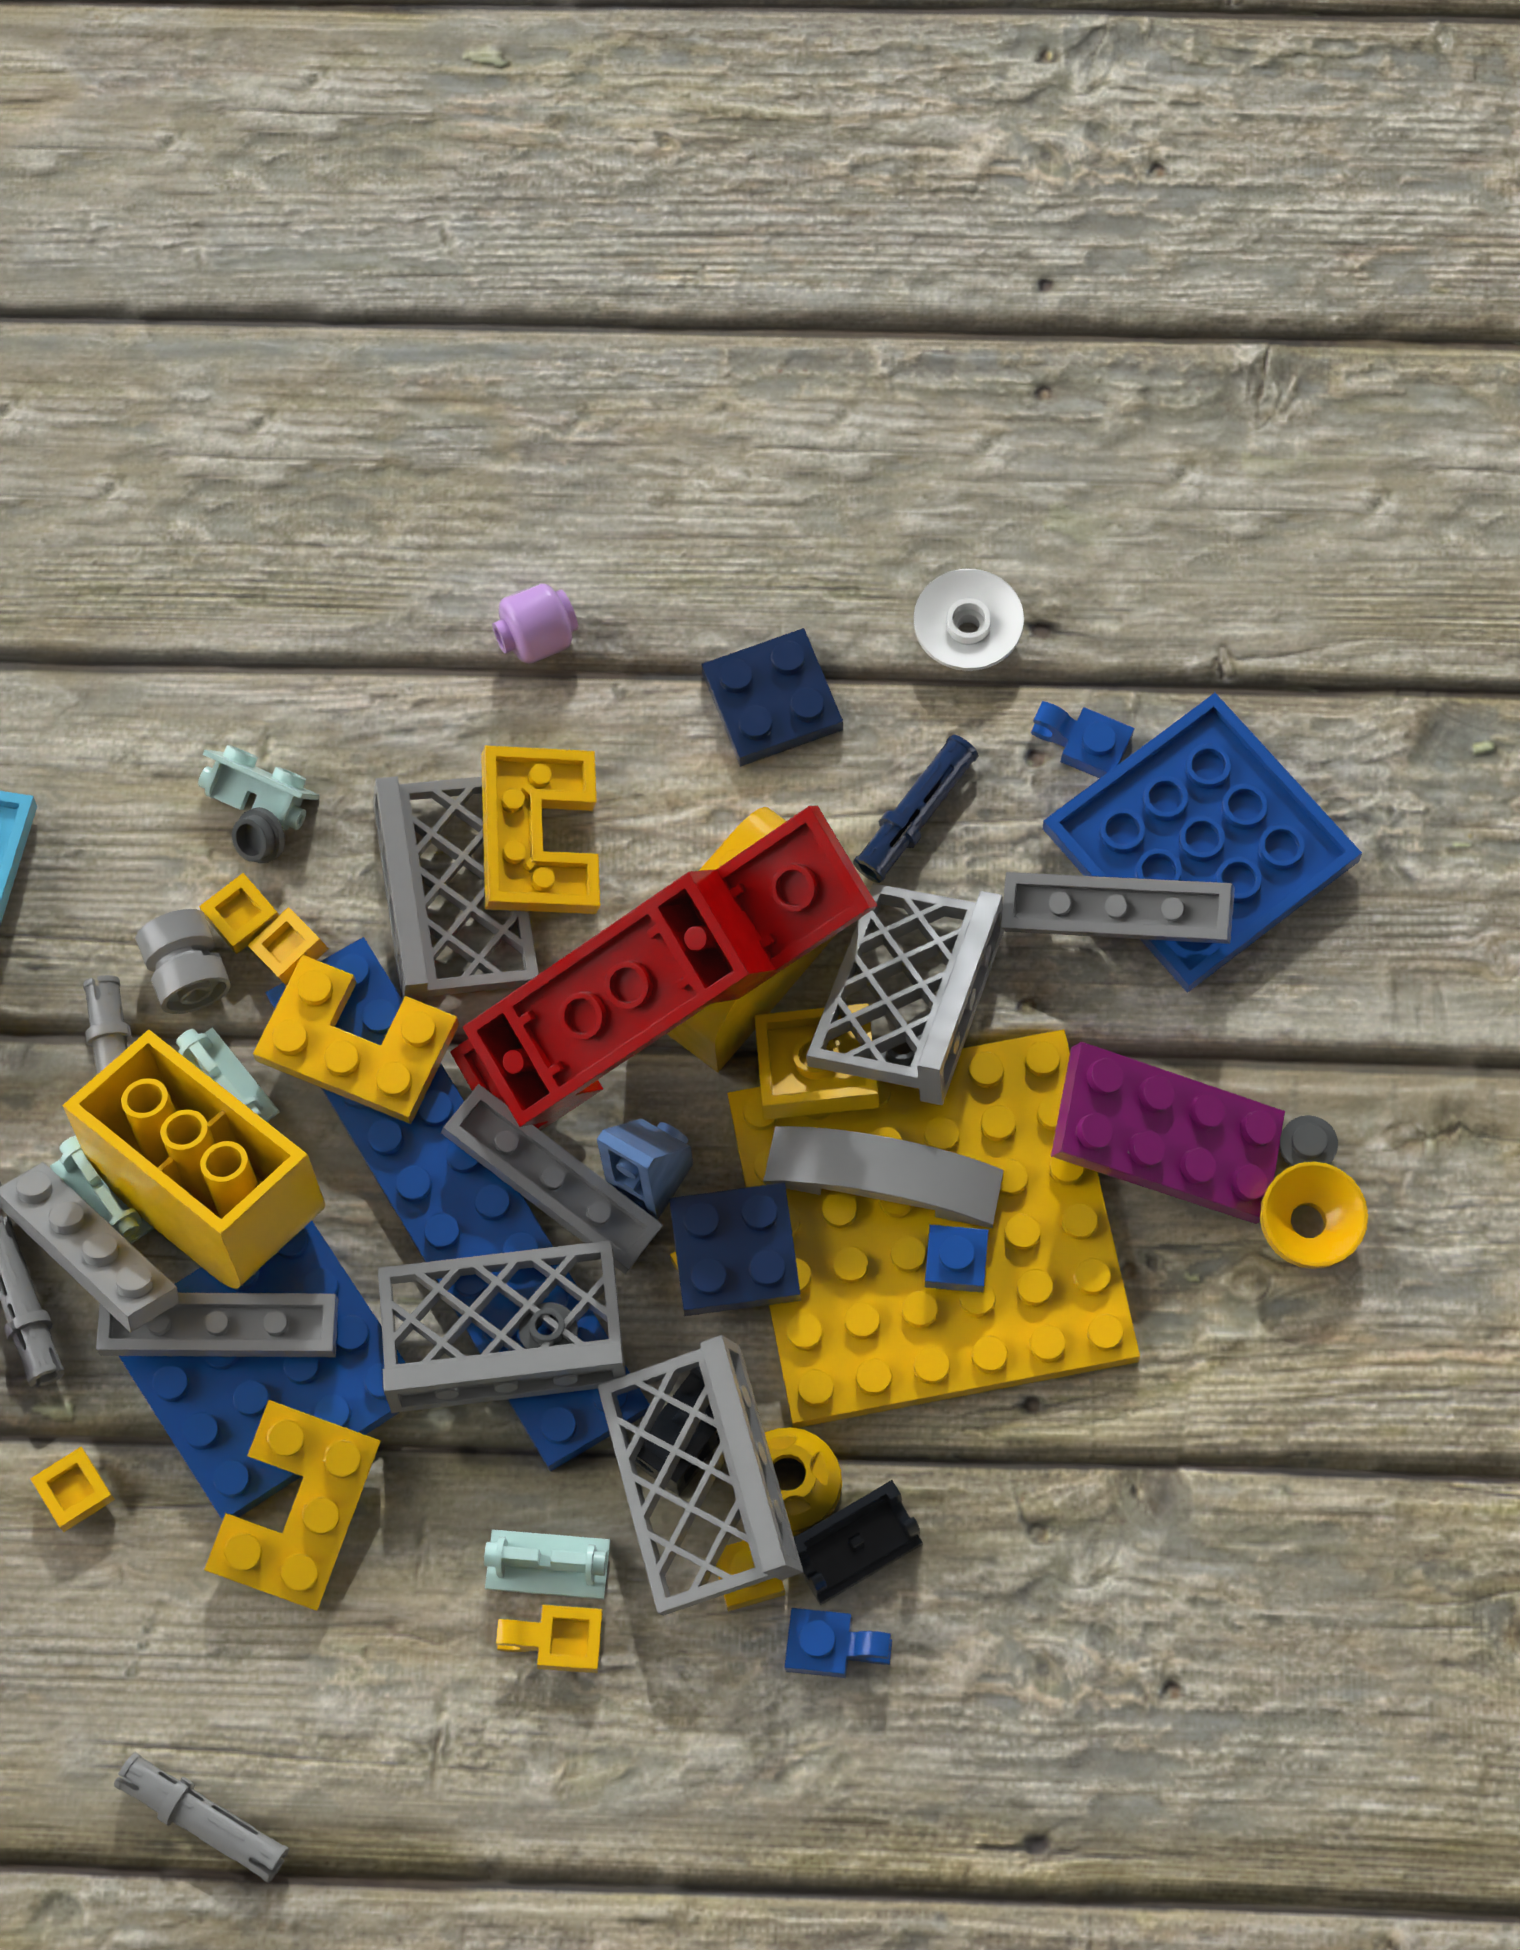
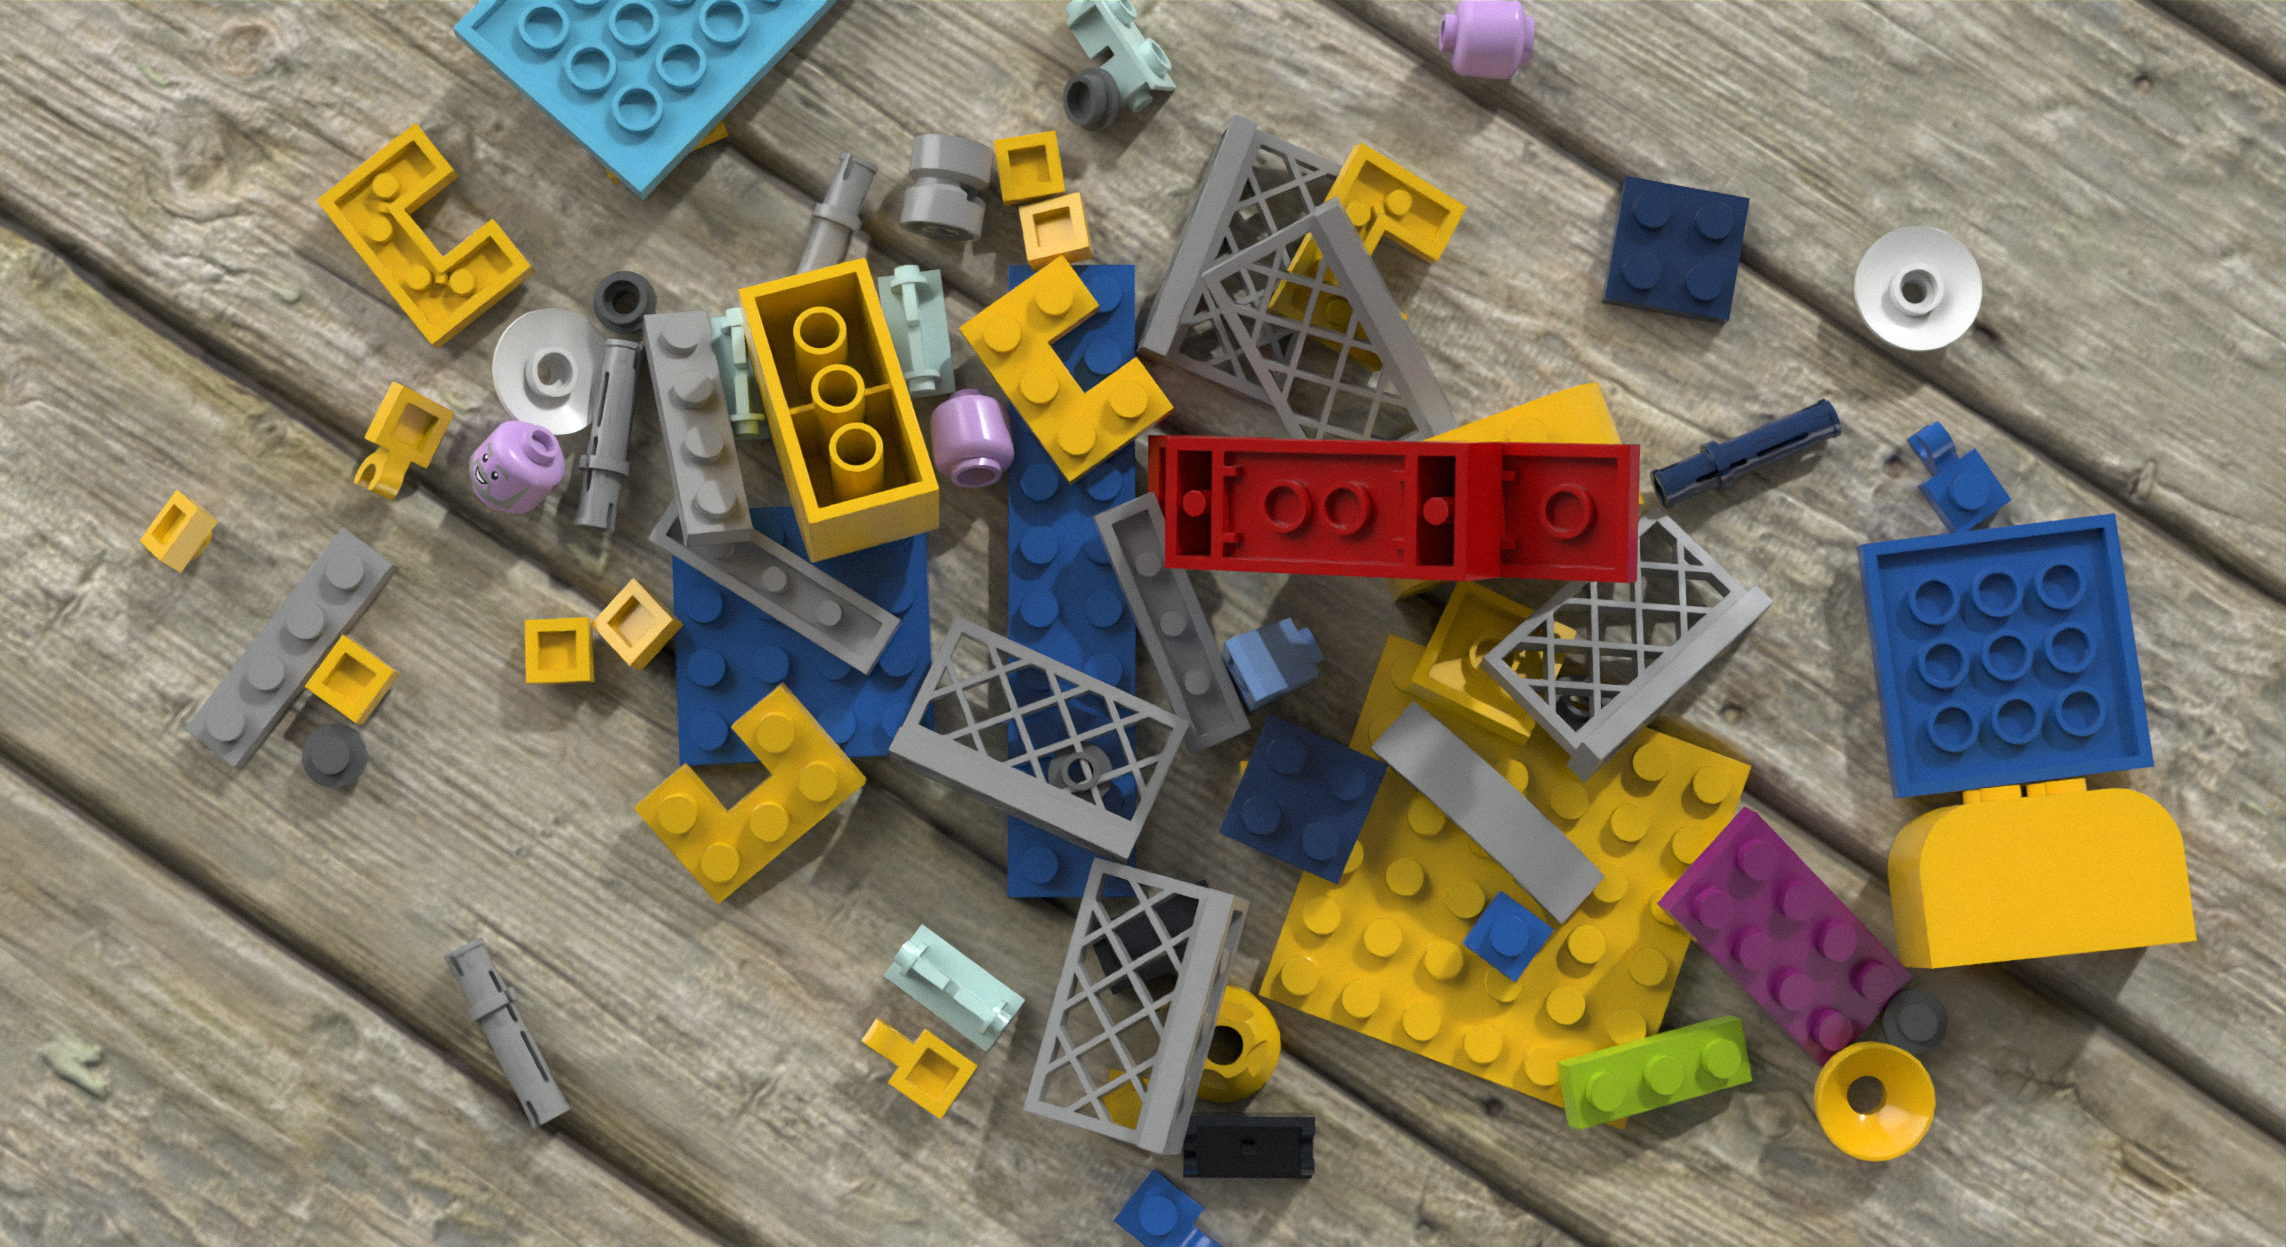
camera: 30 degrees right, 15 degrees up
light grey plate [1001,872,1235,944] -> none
none -> yellow plate [591,578,684,671]
none -> lavender head [929,389,1015,488]
none -> light grey fence [1202,196,1460,441]
none -> lime plate [1557,1015,1752,1130]
none -> yellow brick [1888,778,2197,969]

